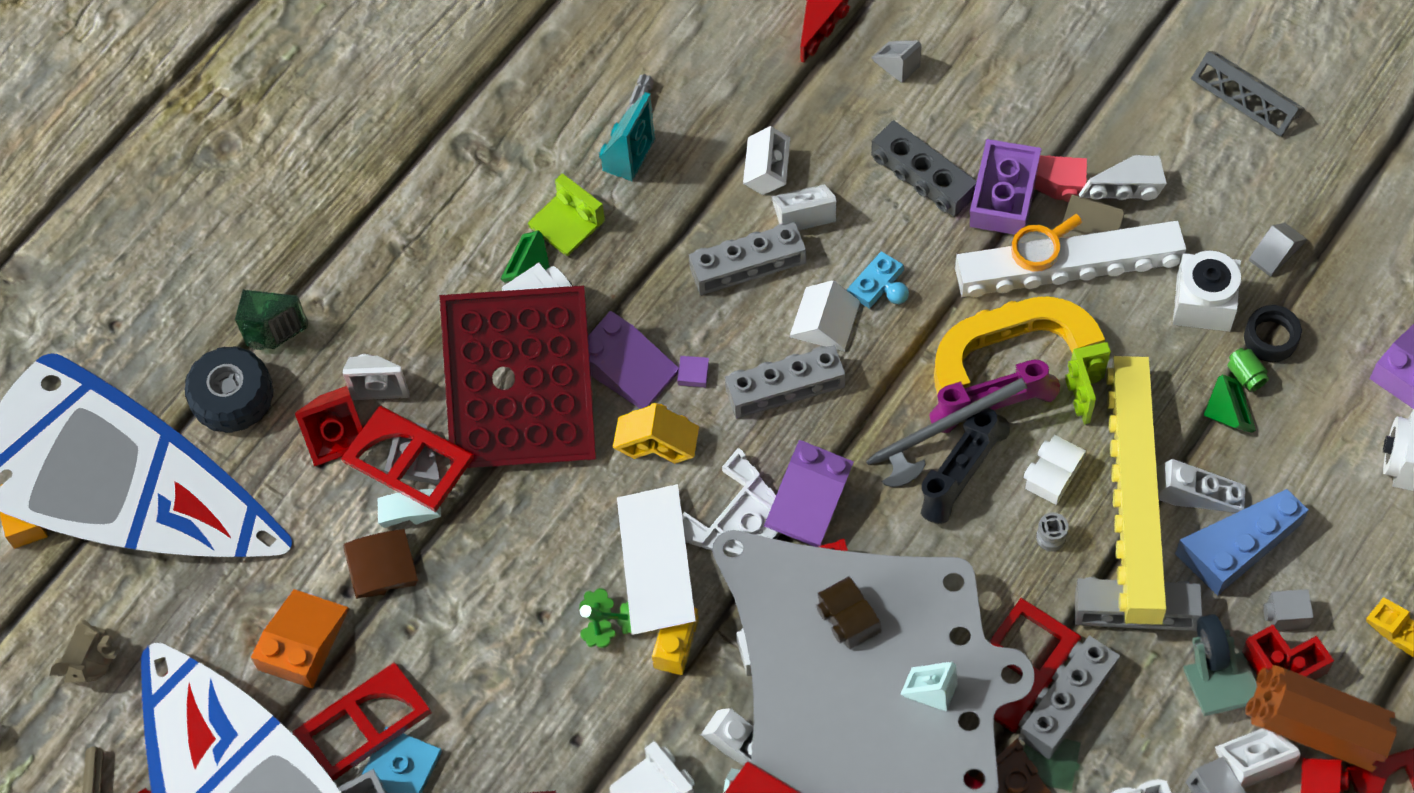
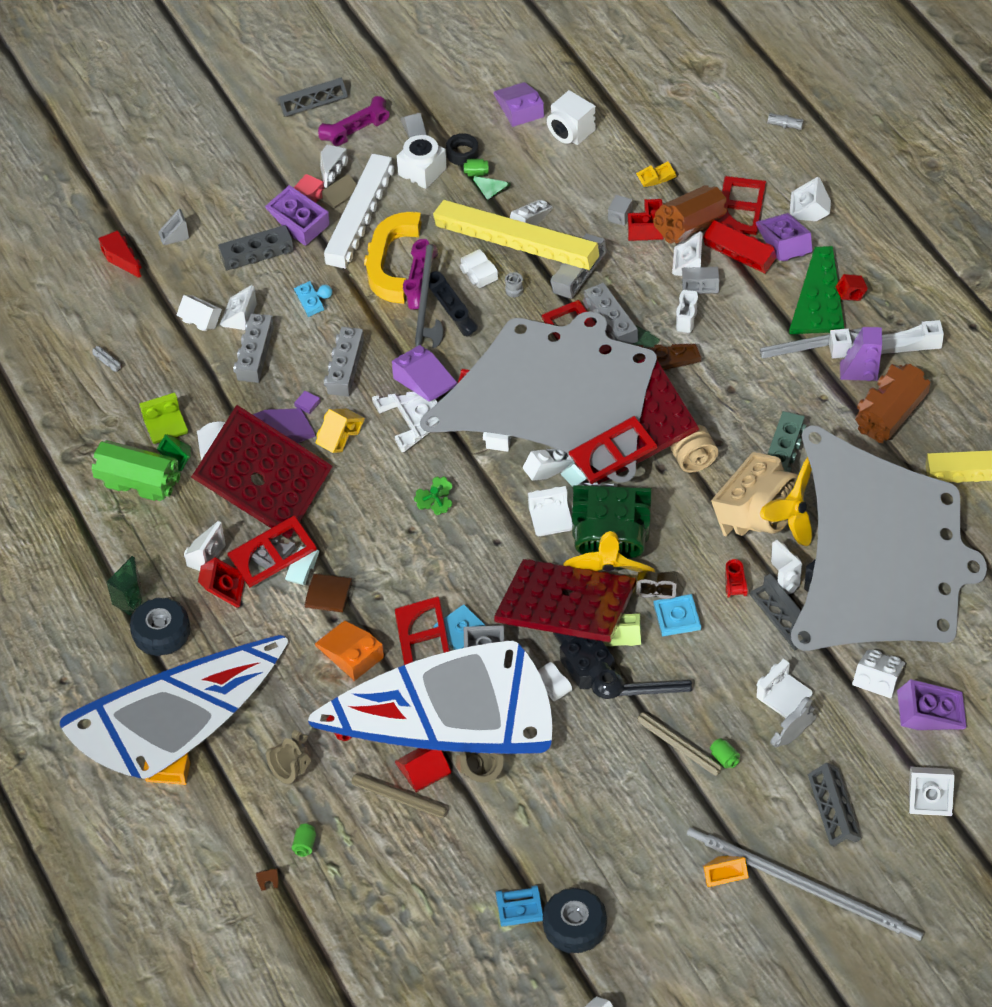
camera: 65 degrees left, 10 degrees down
teal slope [599,92,655,181] -> none
white sticker [617,484,696,635] -> none
yellow brick [652,607,699,675] -> none
white slope [790,280,860,351] -> none
dark brown brick [816,576,882,649] -> none
light aqua slope [901,662,957,712] -> none
piece [1011,214,1082,271] -> none
lime bracket [1065,342,1111,425] -> none
medium blue wedge [1175,489,1309,596] -> none
sand green plate [1183,614,1257,717] -> none
none -> bright green brick [91,440,181,501]
none -> magenta plate [318,96,390,146]

